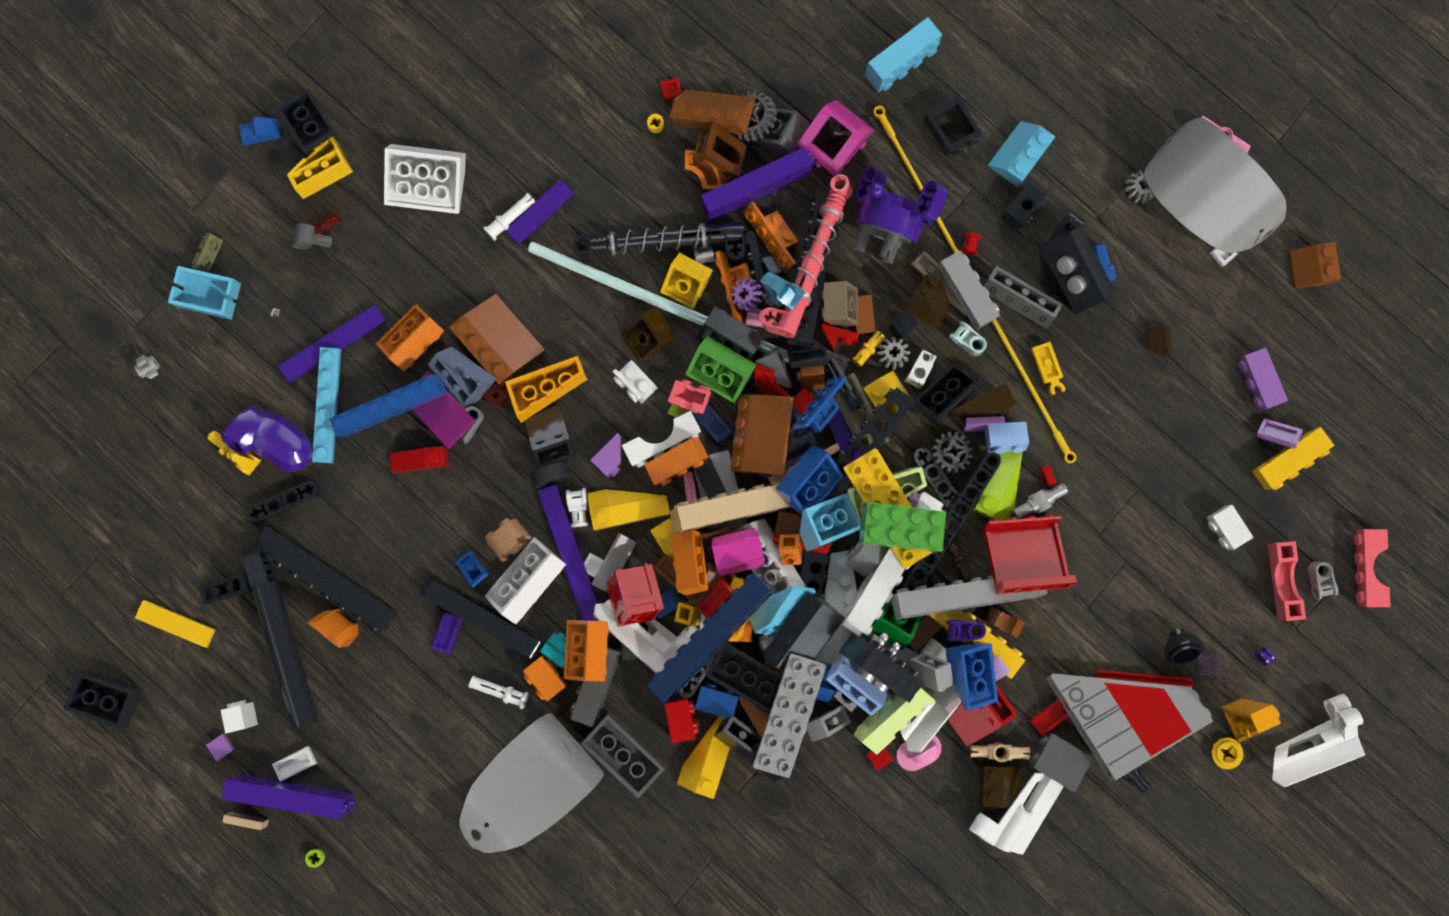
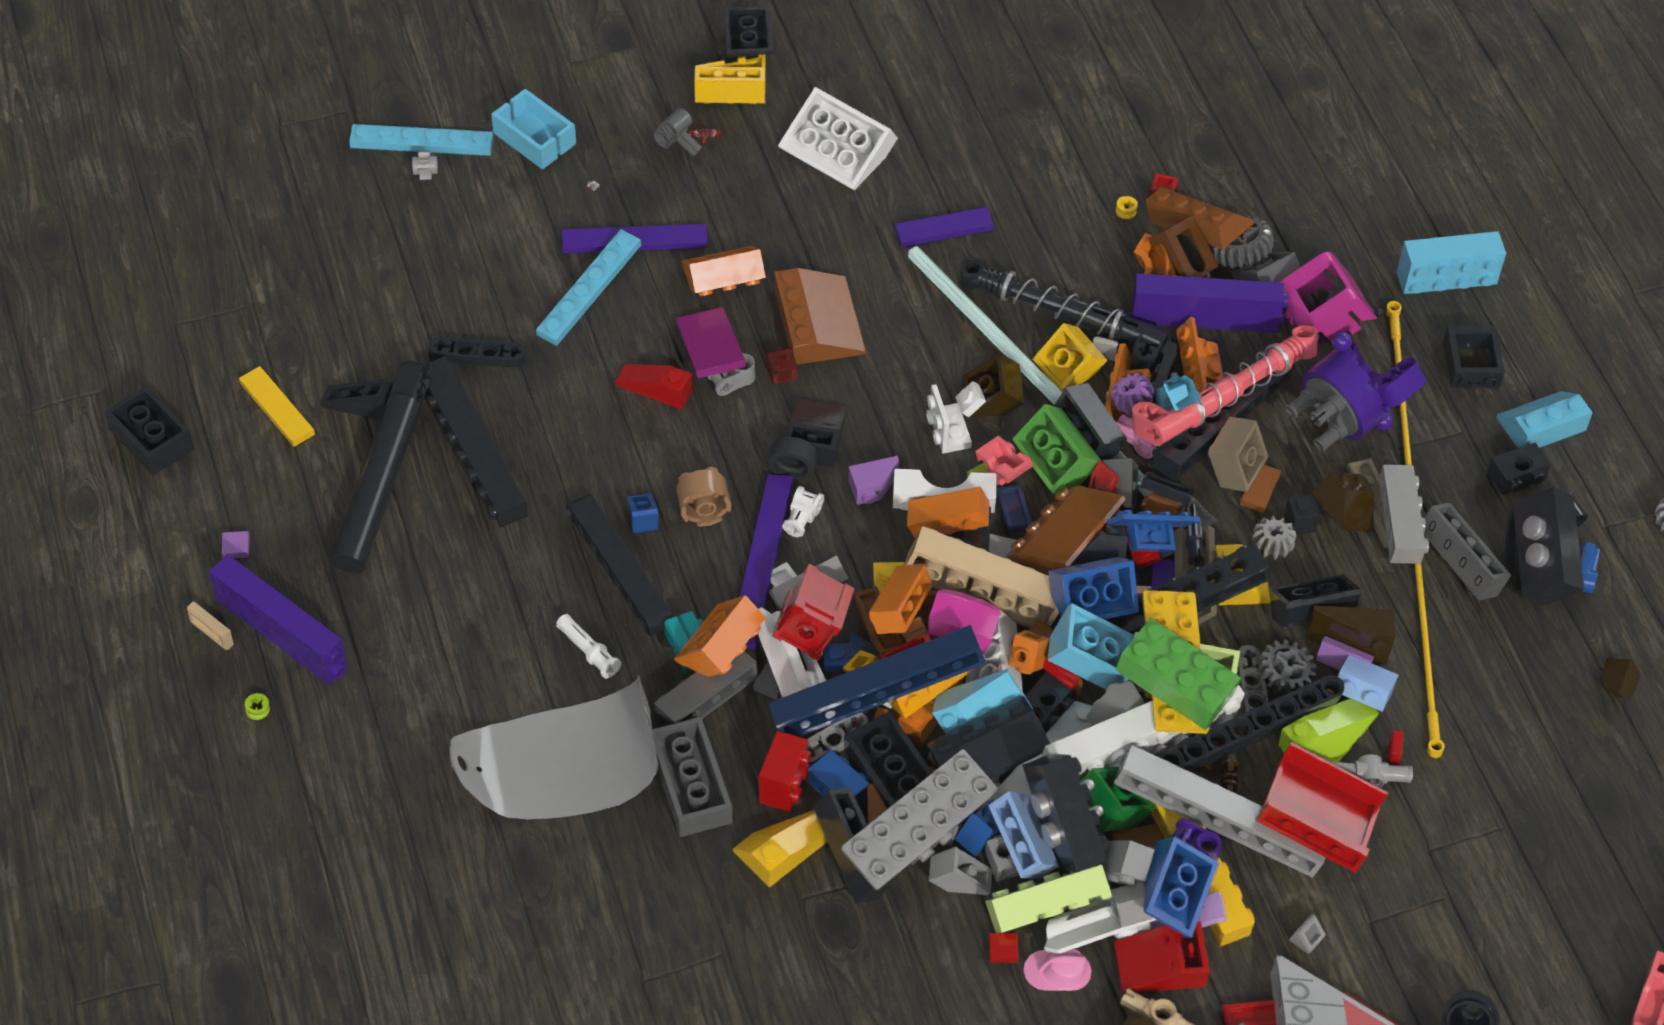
camera: 30 degrees right, 30 degrees down
olive hinge [191,233,223,273] -> none
yellow piece [208,431,261,476] -> none
dark purple piece [221,406,313,472] -> none
white brick [221,700,258,734] -> none
blue slope [239,117,282,145] -> none
white tile [272,746,317,782] -> none
orange slope [308,609,359,648] -> none
blue brick [329,374,447,437] -> none
sand blue wedge [428,346,496,408] -> none
dark purple tile [431,612,463,655] -> none
white pin [483,193,535,241] -> none
white slope [485,537,566,624] -> none
light orange wedge [505,356,587,422] -> none
orange brick [523,655,568,701] -> none
yellow wedge [587,489,670,531] -> none
red slope [820,323,859,353] -> none
yellow pin [852,331,886,367] -> none
white leg [905,349,937,389] -> none
light aqua piece [949,322,987,356] -> none
red bush [960,232,981,255] -> none
dark orange leg [984,607,1025,638] -> none
yellow plate [1031,342,1065,396] -> none
white brick [1206,505,1254,550] -> none
none -> medium azure plate [349,124,493,156]
none -> white plate [956,381,986,417]
none -> light grey slope [1289,914,1326,954]

